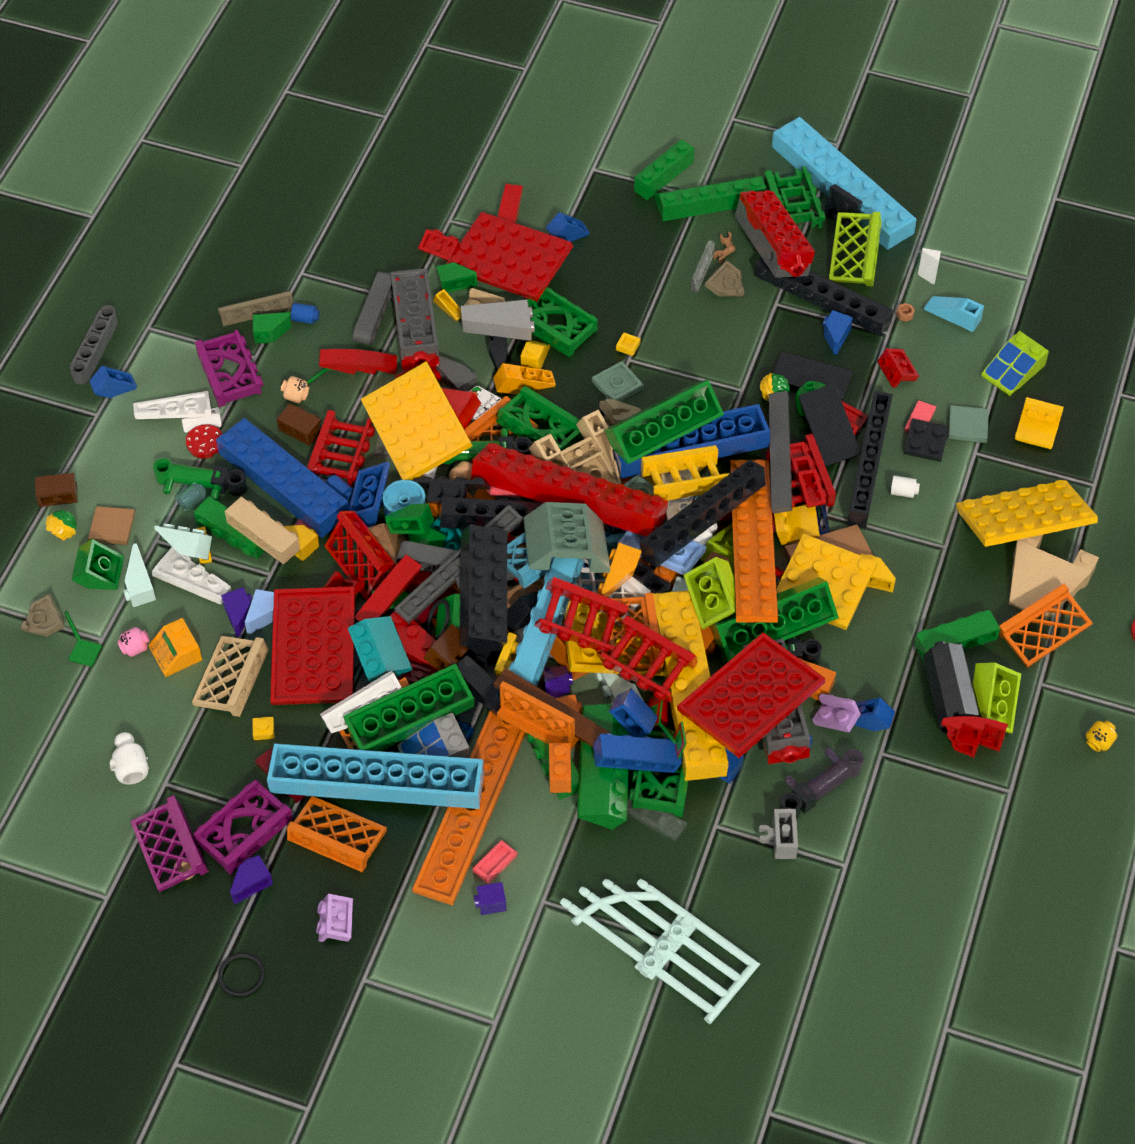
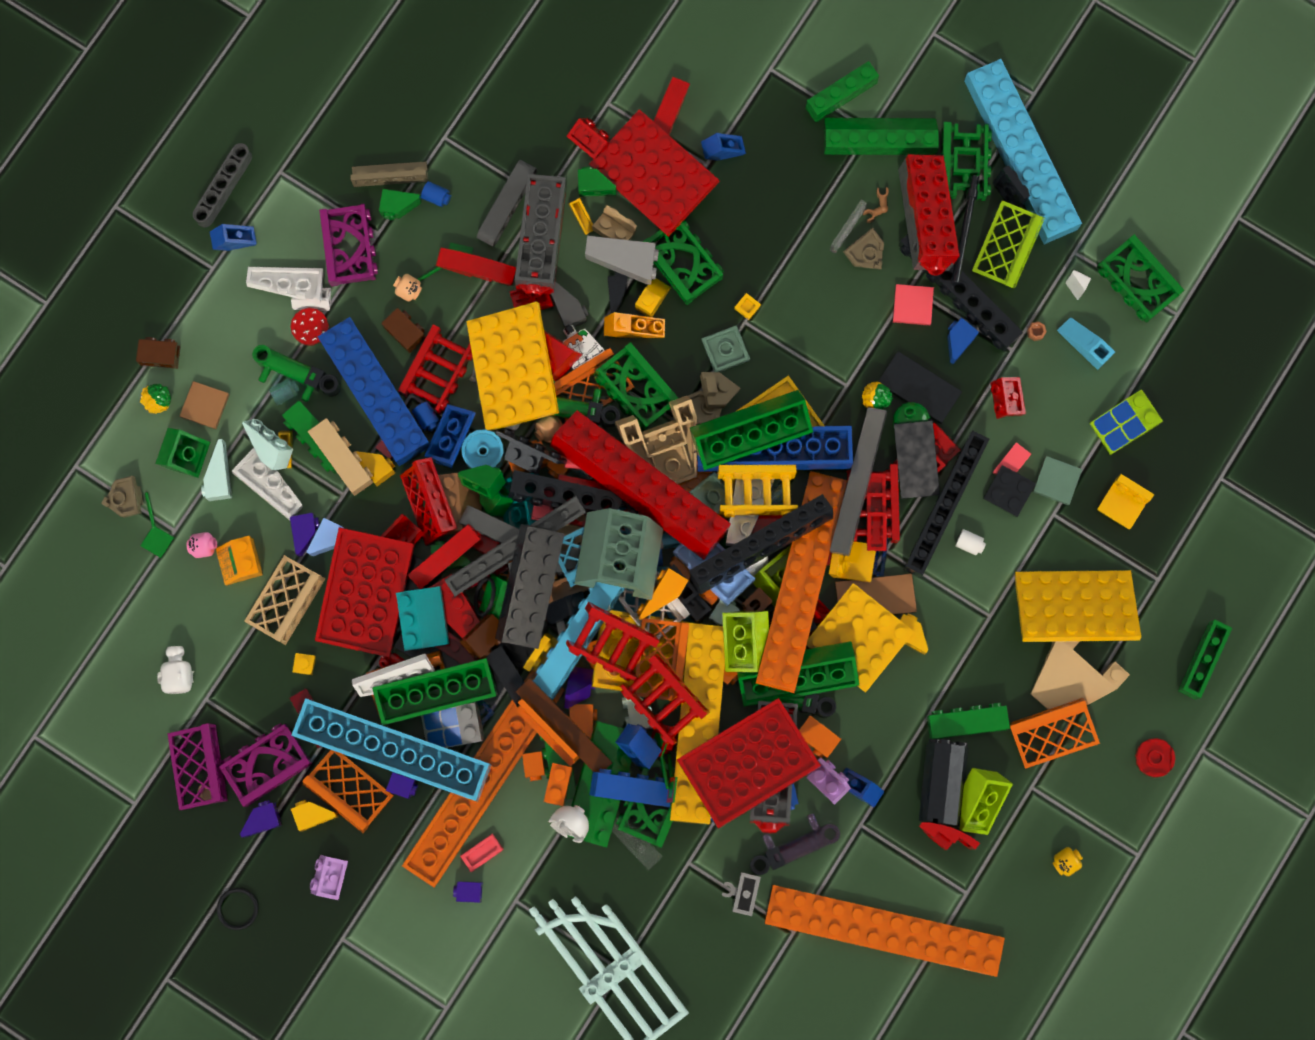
camera: 15 degrees right, 25 degrees up
none -> yellow slope [291,800,339,831]
none -> dark purple brick [386,772,418,799]
none -> orange brick [522,751,546,781]
none -> white cylinder [548,805,589,843]
none -> orange plate [764,885,1005,977]
none -> coral tile [893,284,934,326]
none -> black bar [952,175,979,284]
none -> green fence [1097,234,1185,323]

